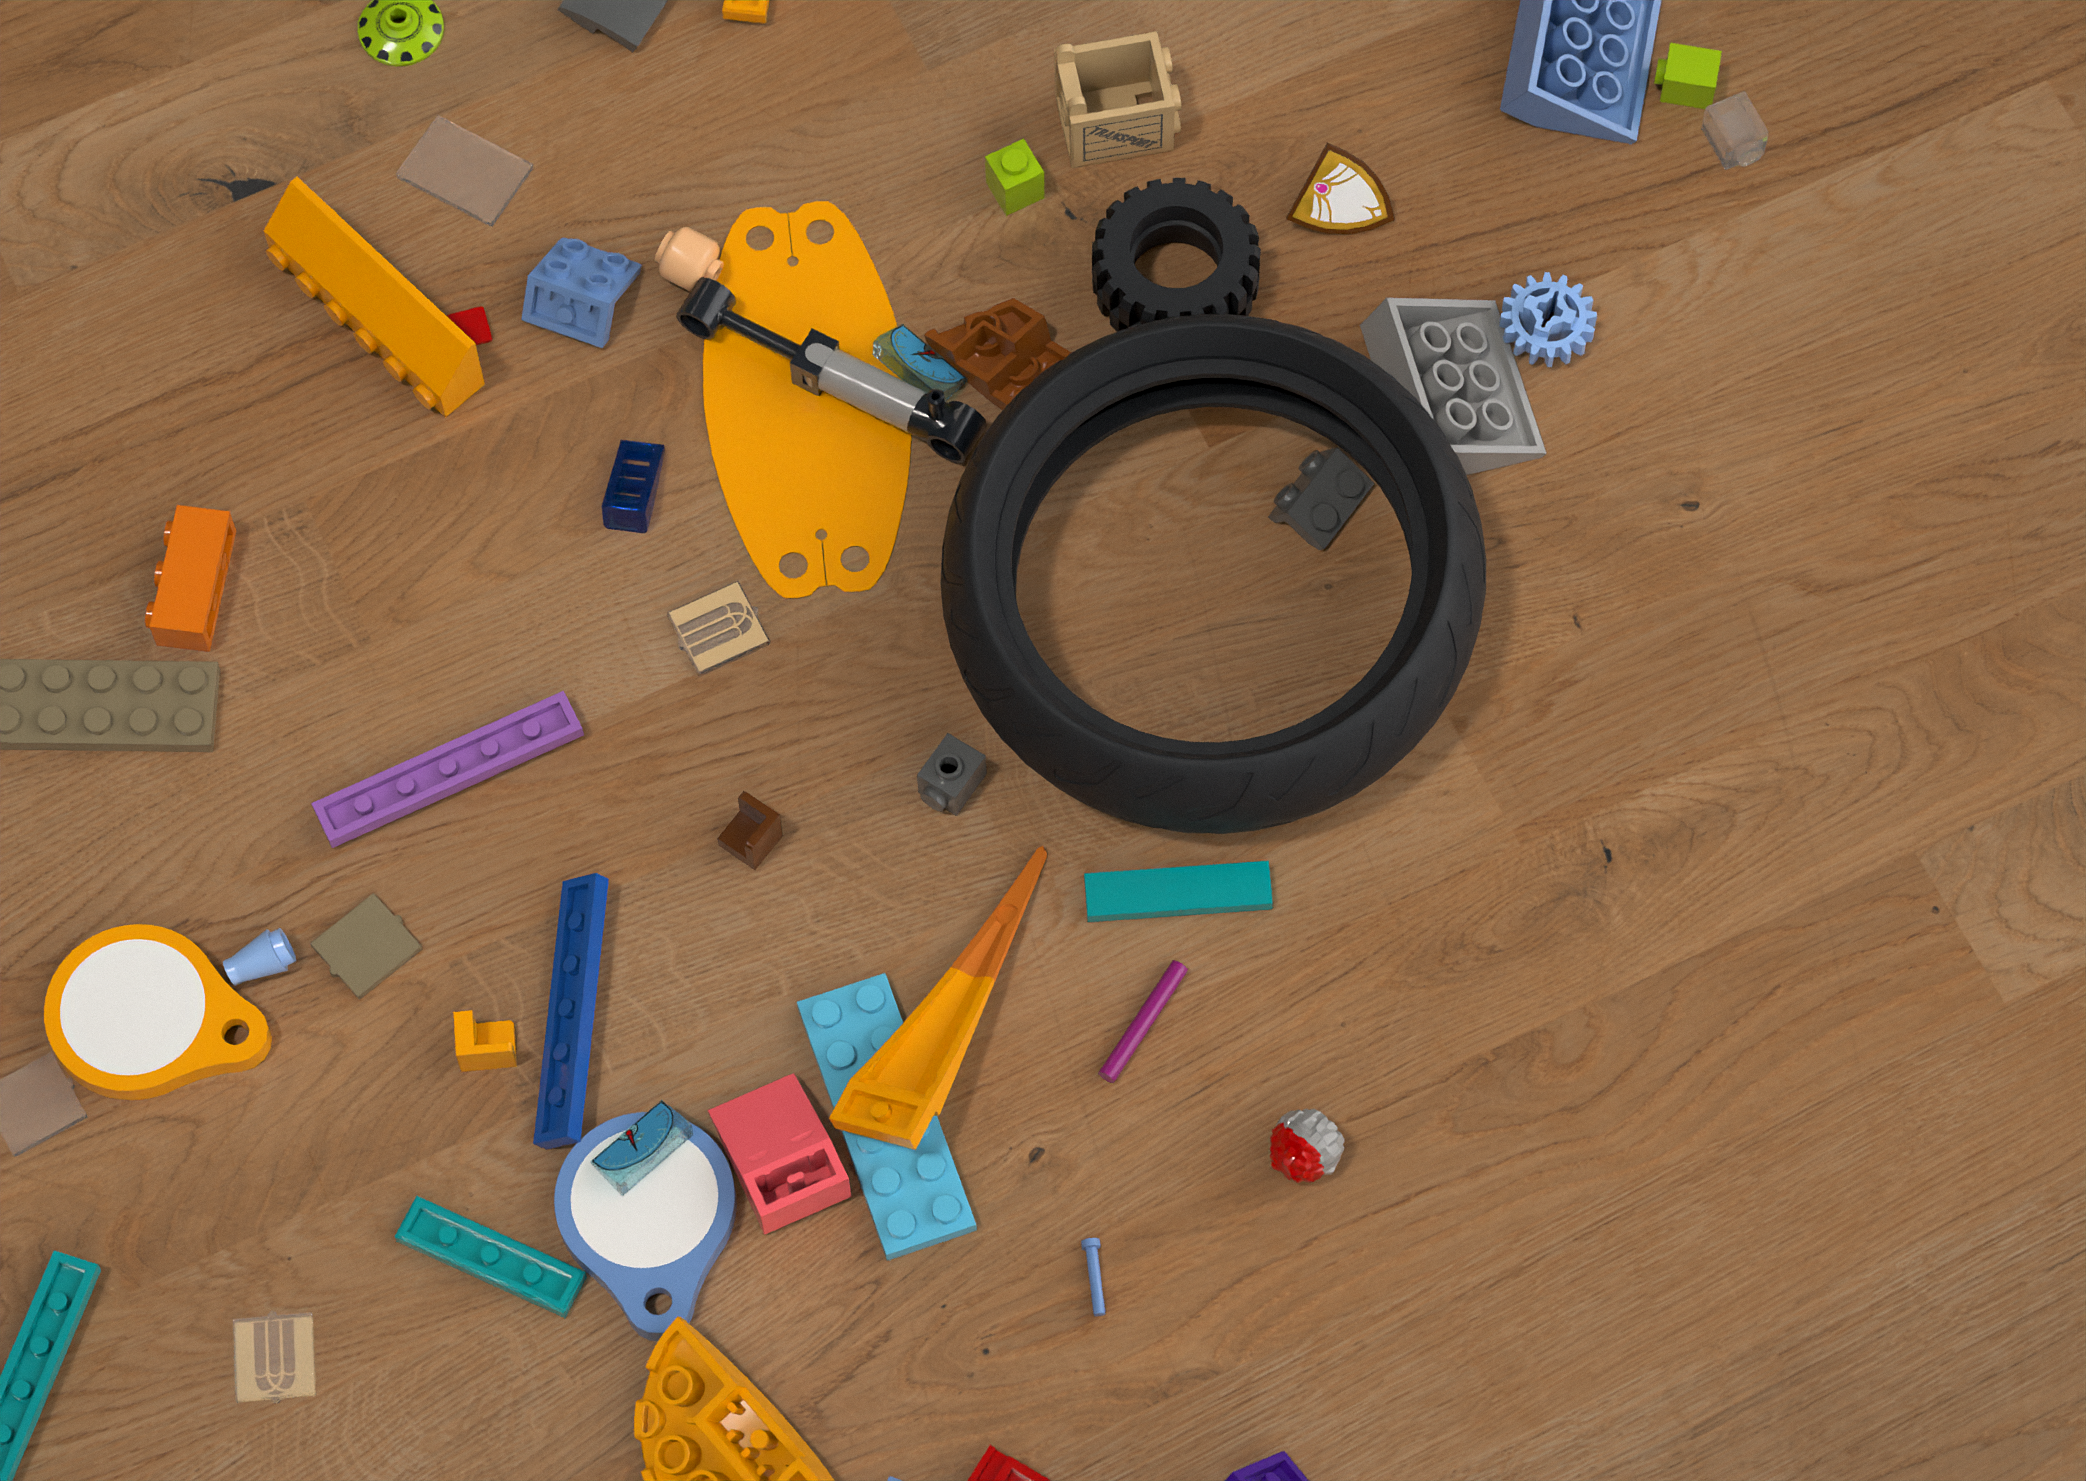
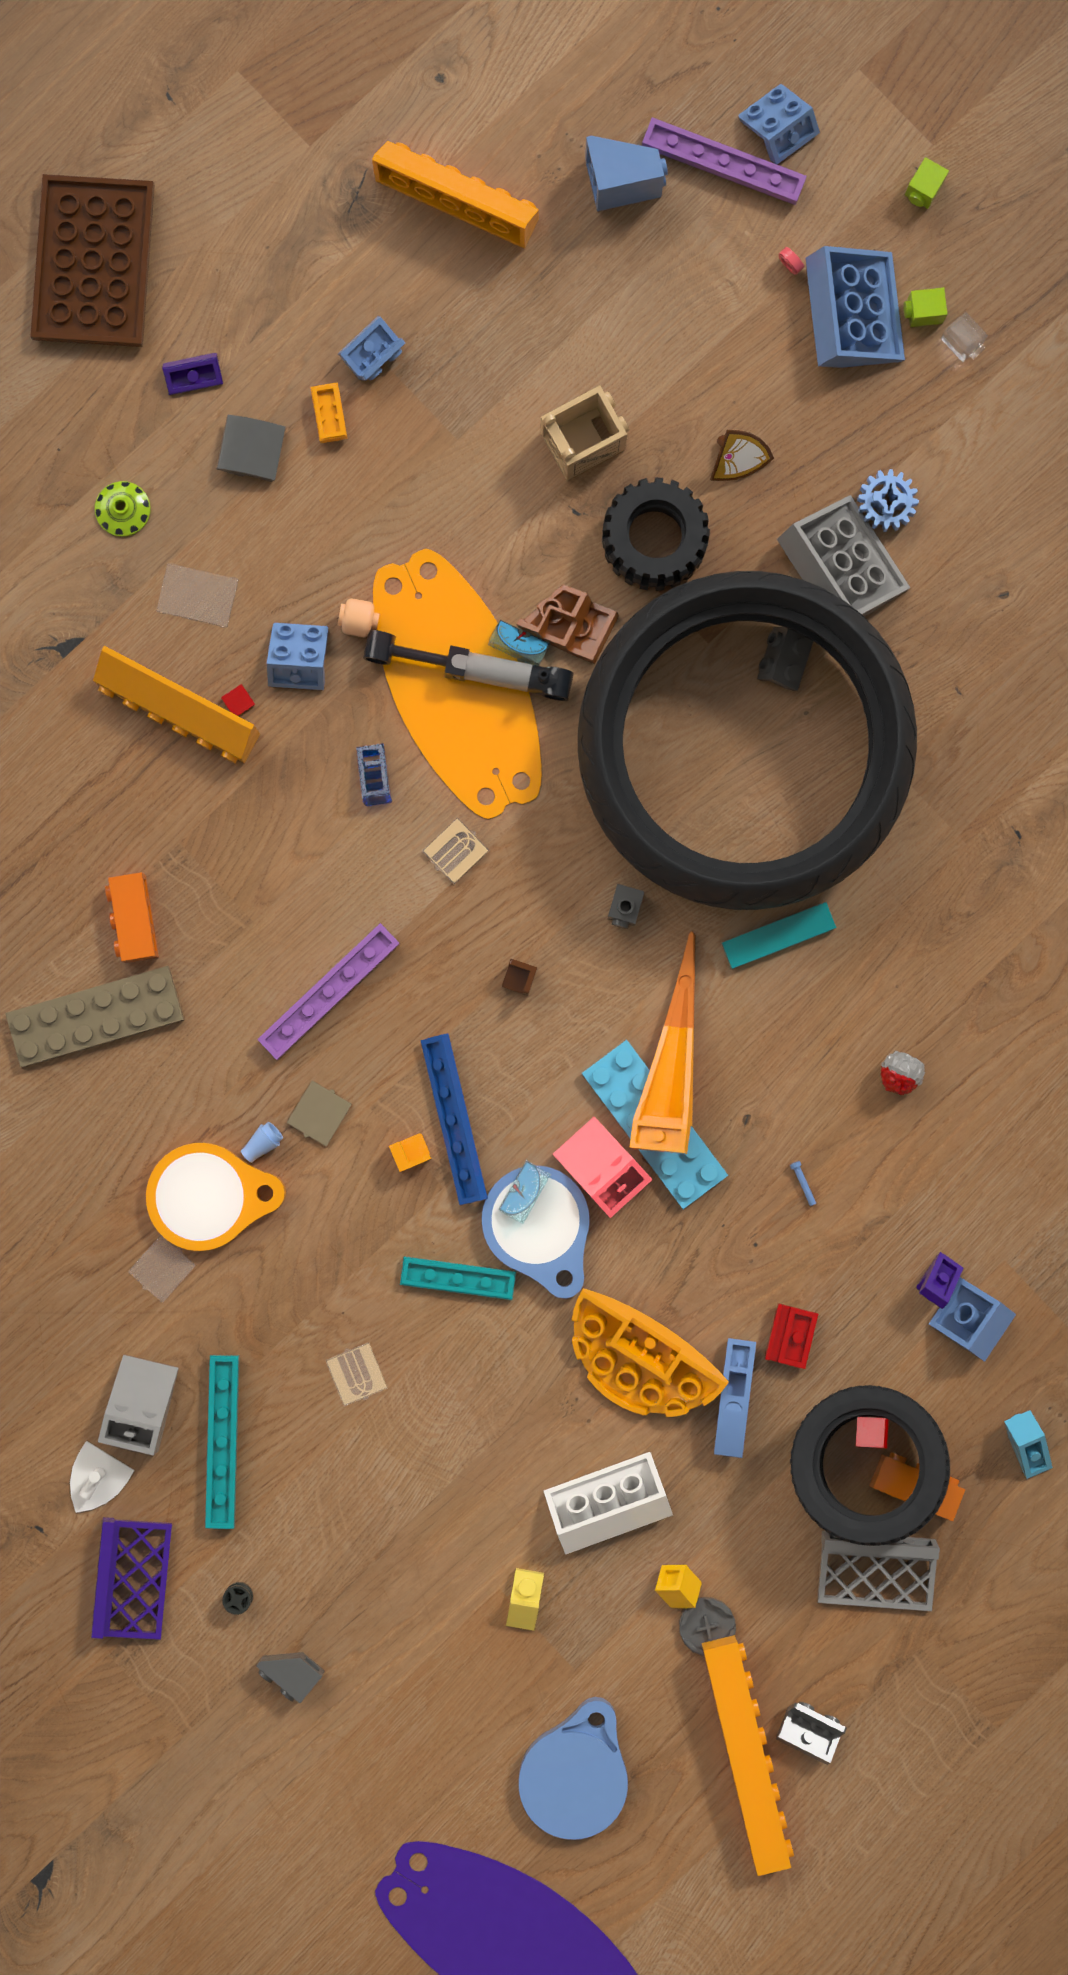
camera: 20 degrees left, 20 degrees up
lime brick [985,138,1045,216] -> none
magenta bar [1098,960,1188,1083] -> none

